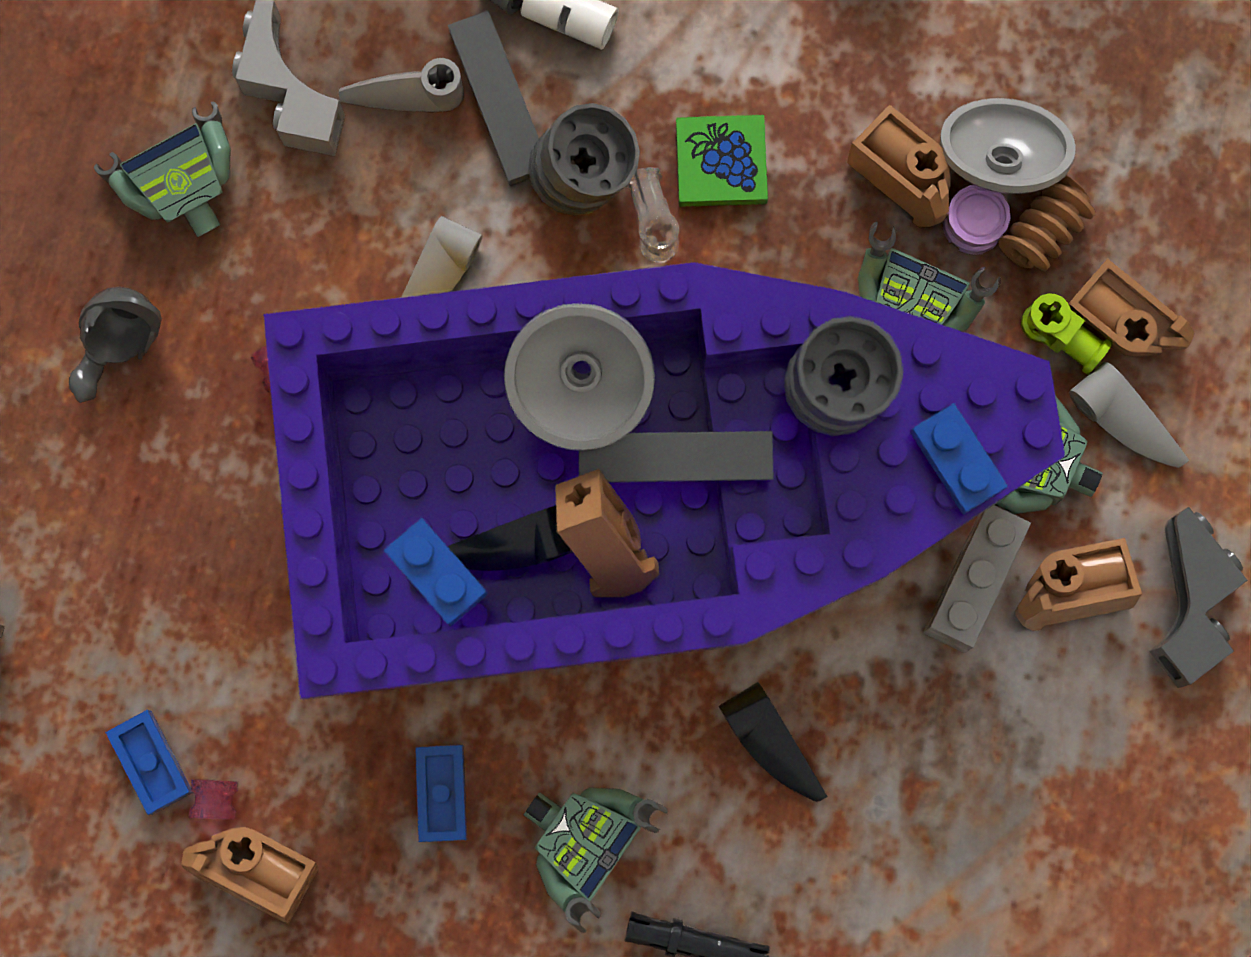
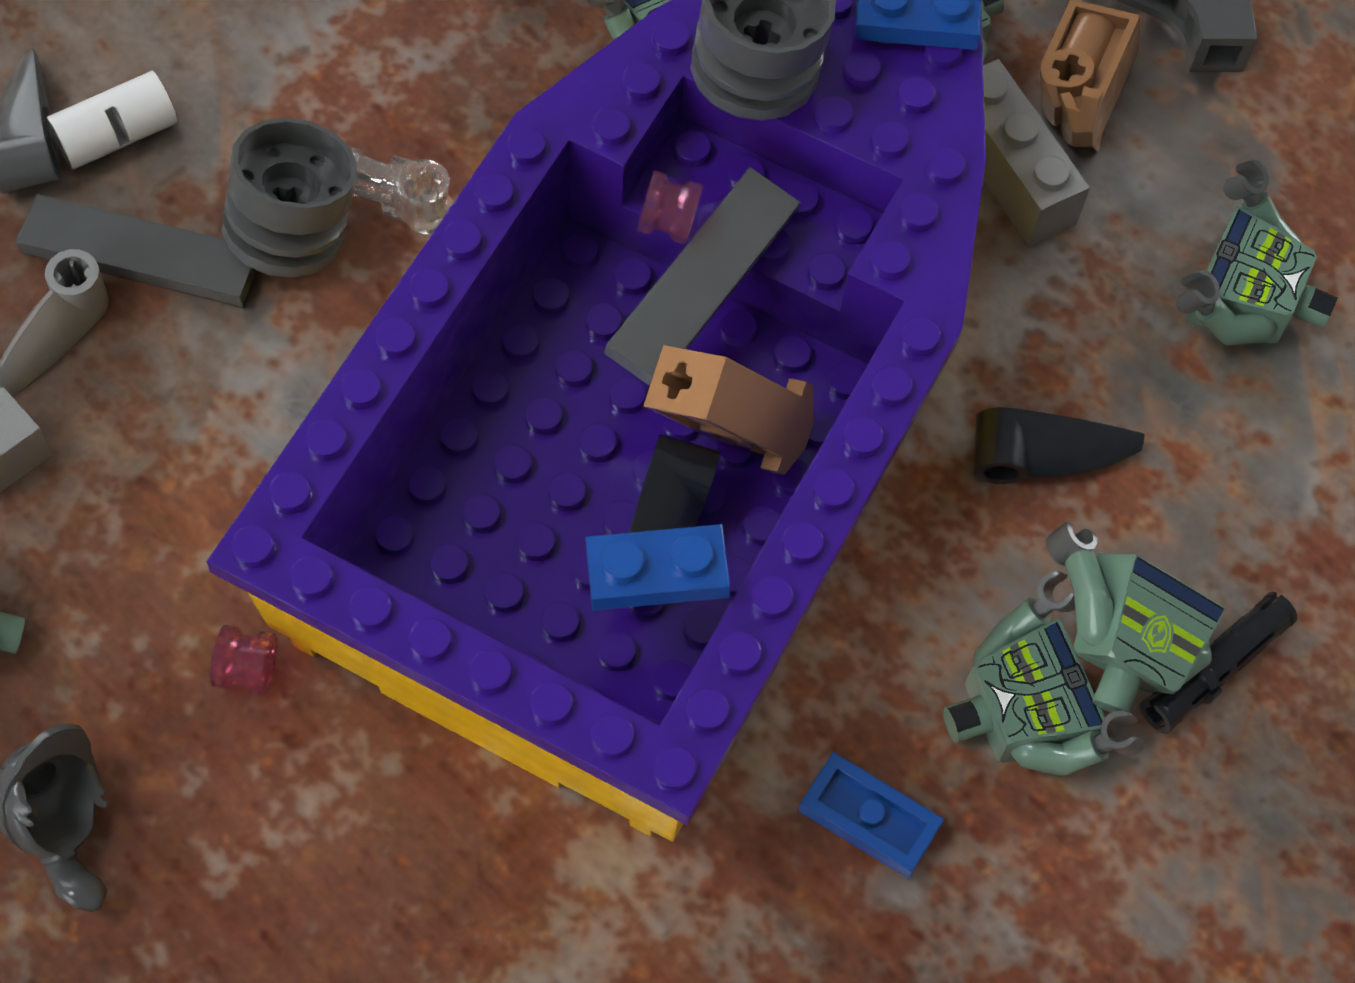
camera: 60 degrees left, 15 degrees down
light grey piece [401,216,482,298] -> none
light grey dish [505,304,654,450] -> none
bright green tile [676,115,768,207] -> none
none -> clear pink wheel [636,170,702,245]
none -> sand green torso [1046,522,1226,713]
none -> torso [1176,160,1338,346]

